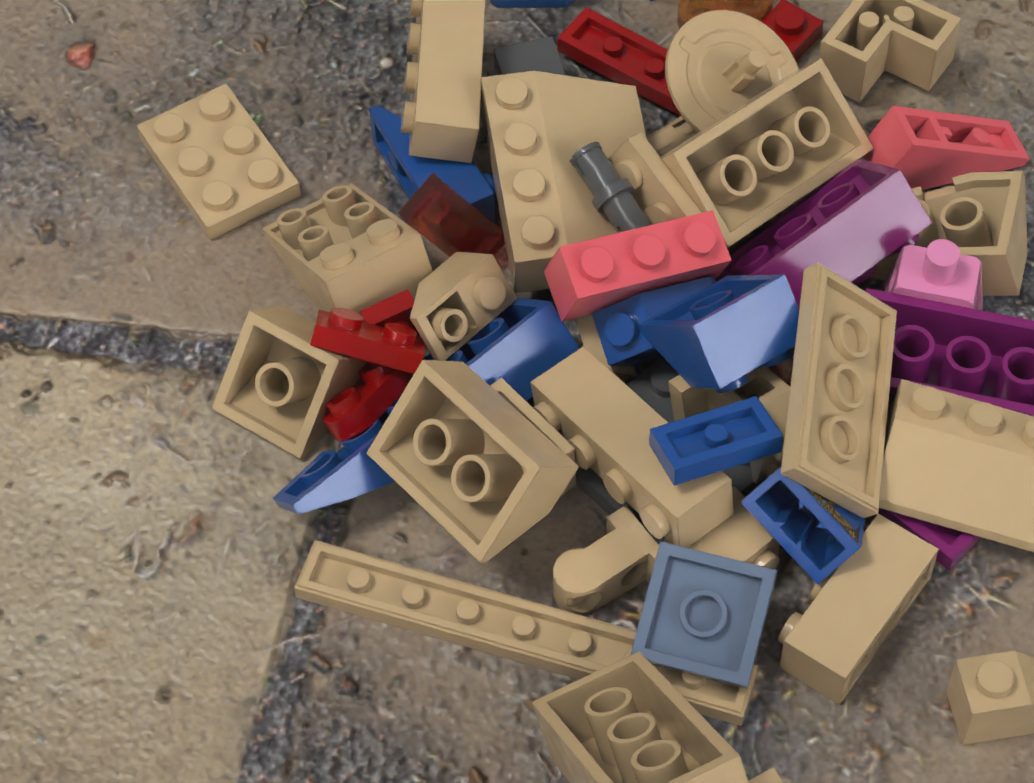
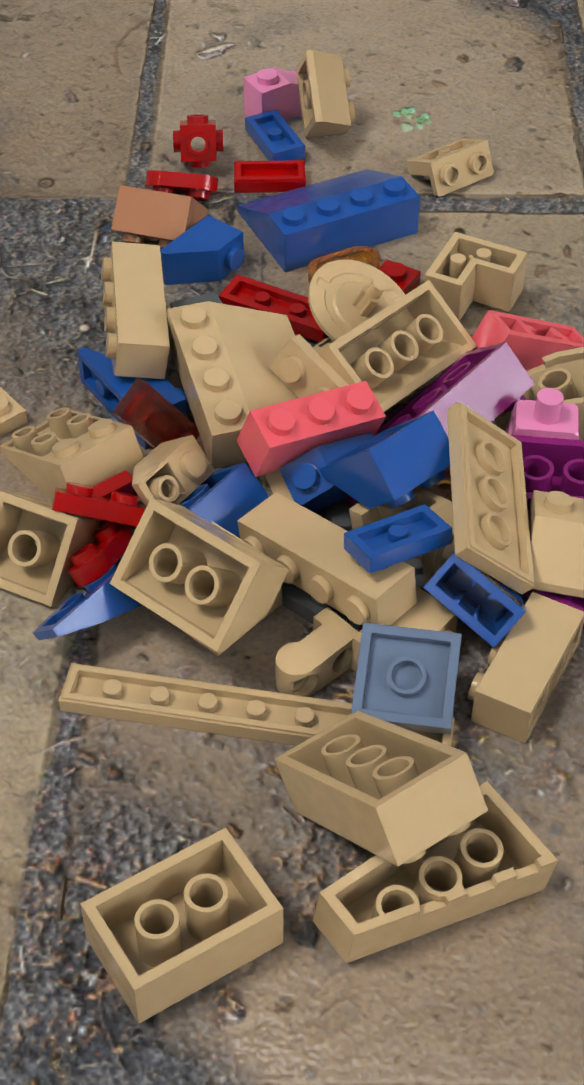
camera: 10 degrees left, 10 degrees down
dark grey pin [570,142,651,233] -> none

